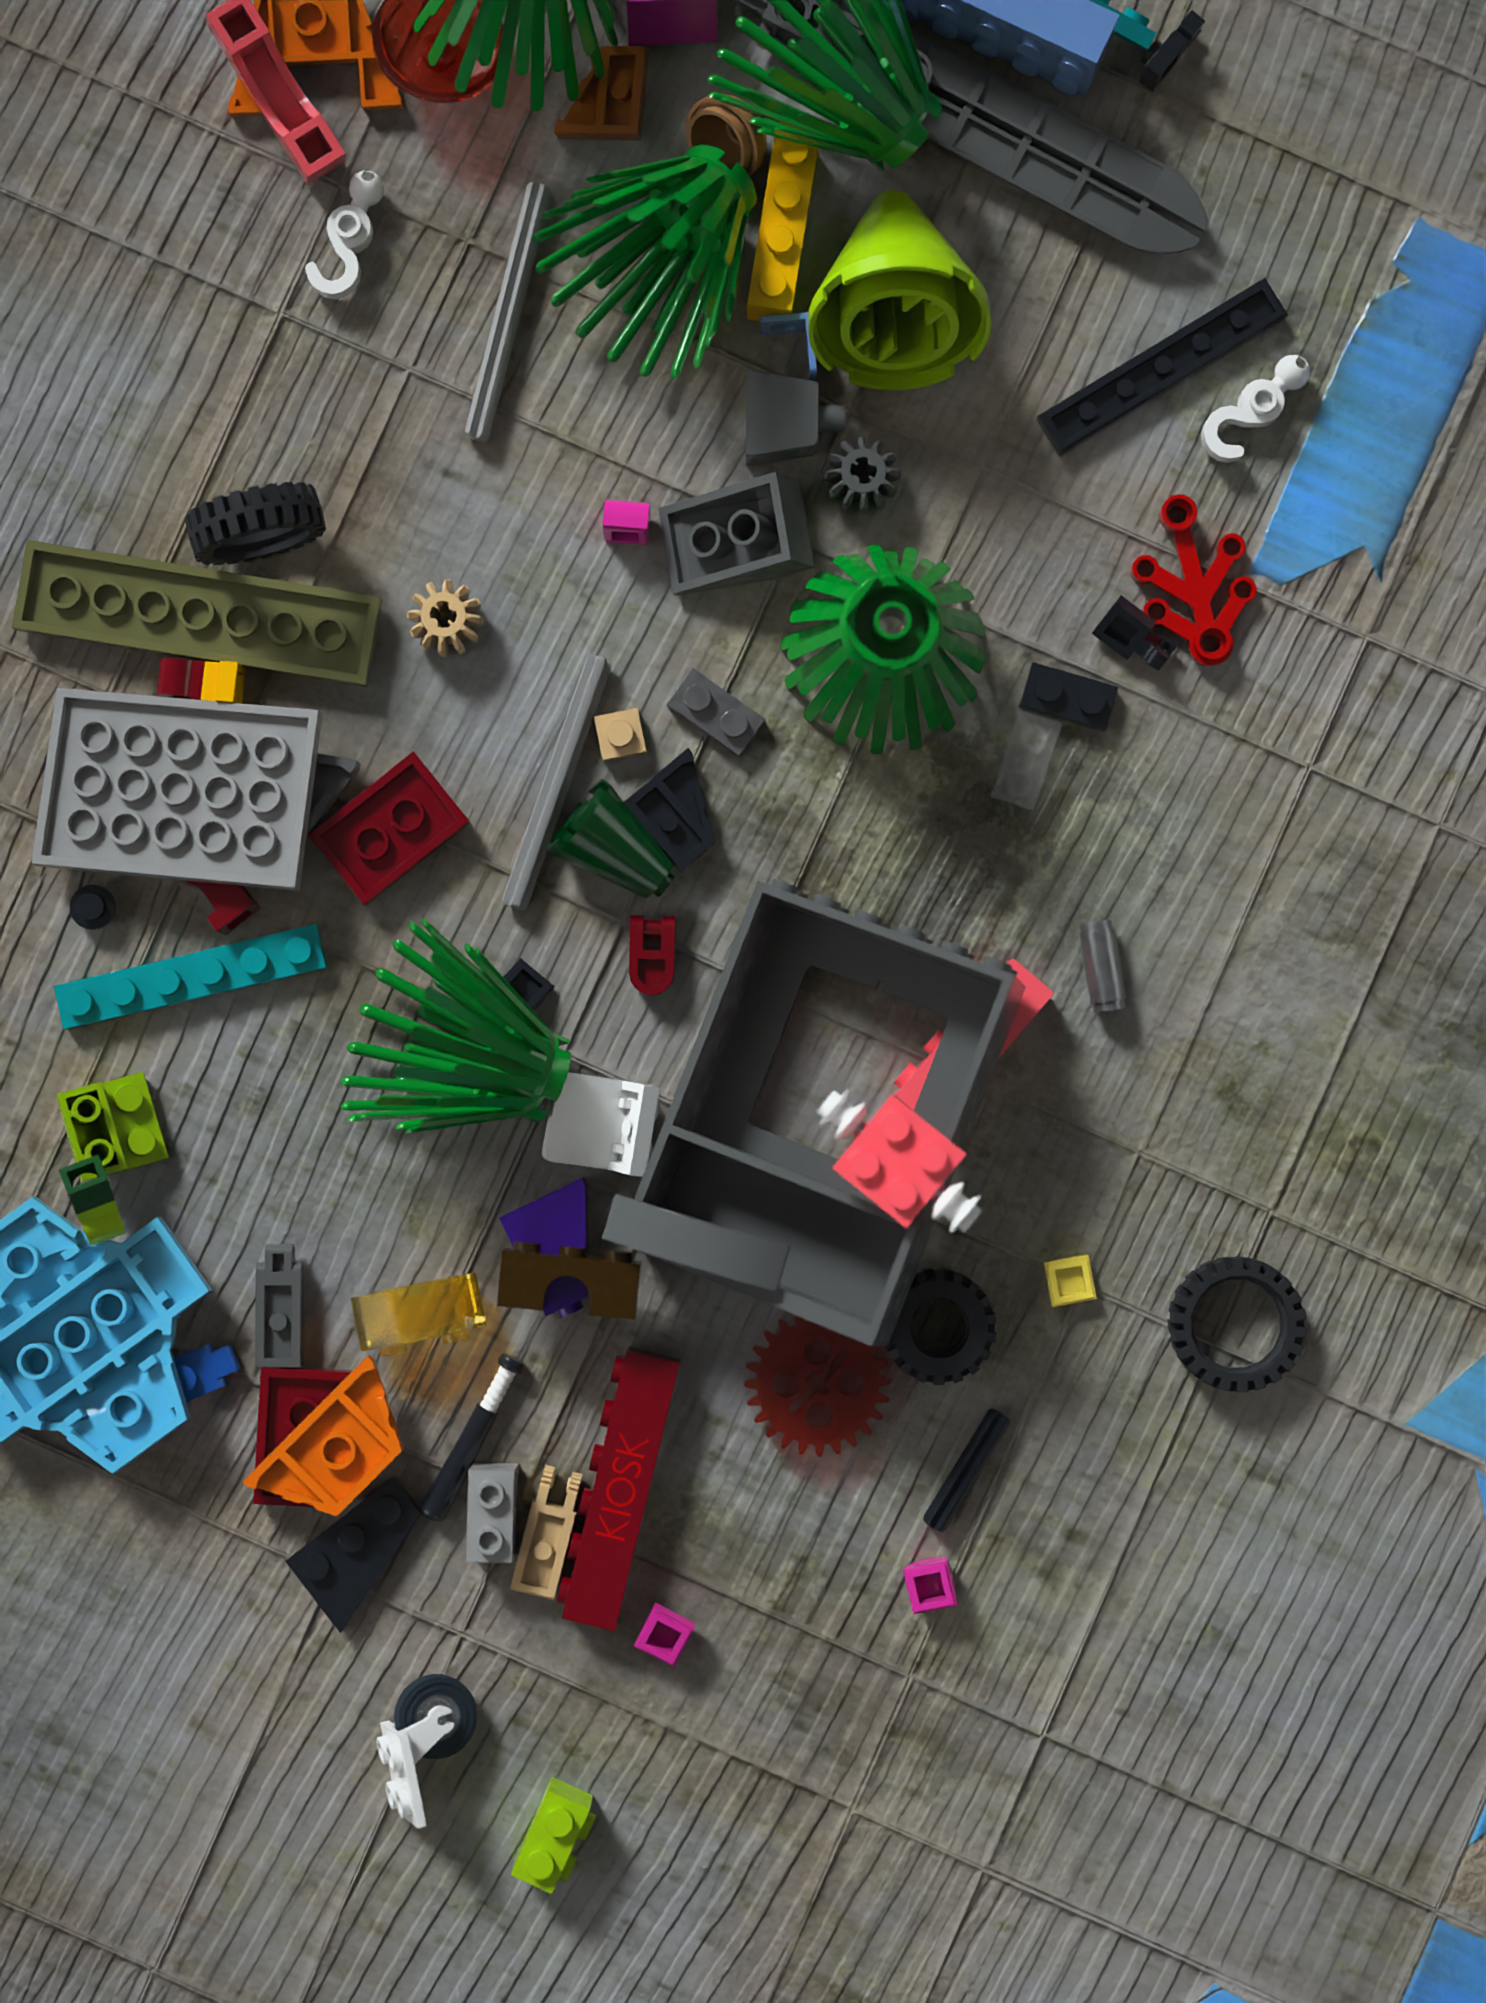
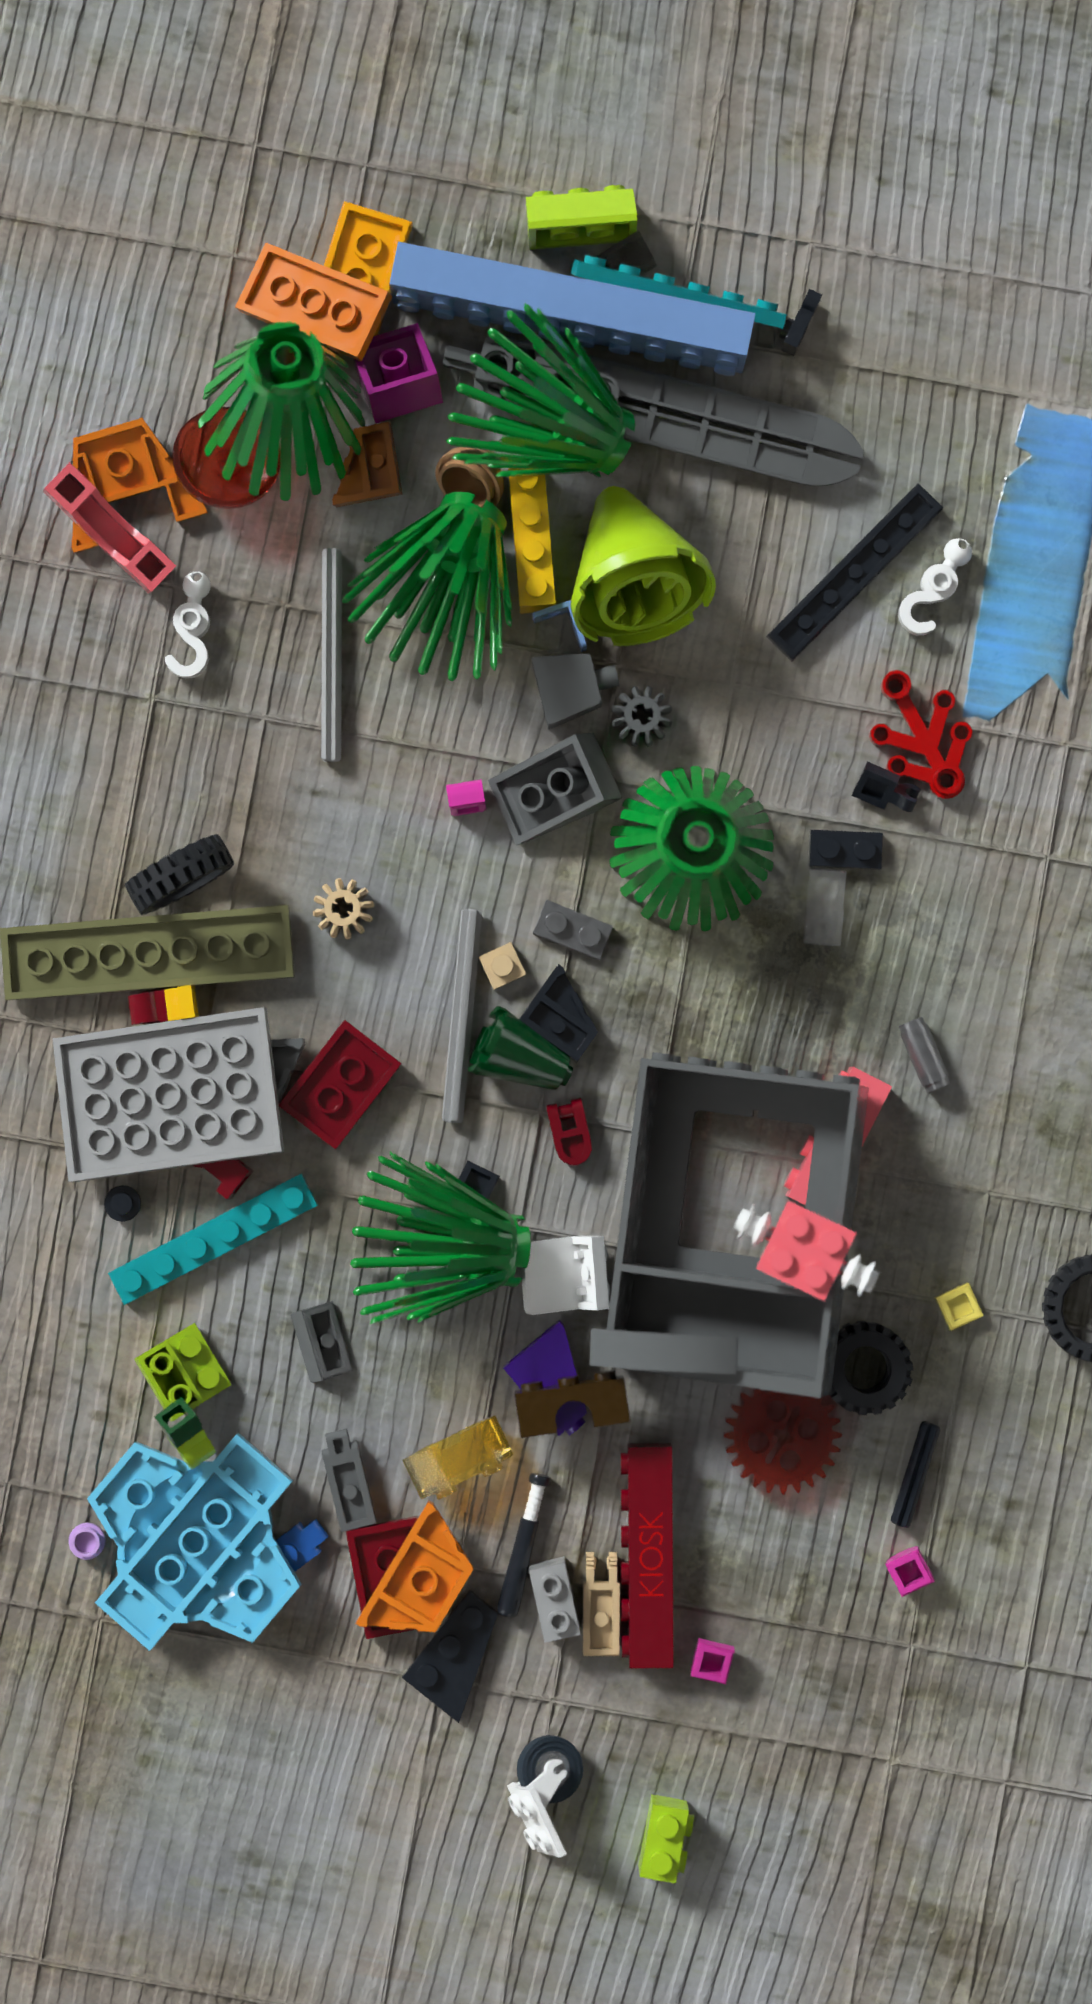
camera: 15 degrees left, 0 degrees up
none -> dark grey slope [291,1301,353,1382]

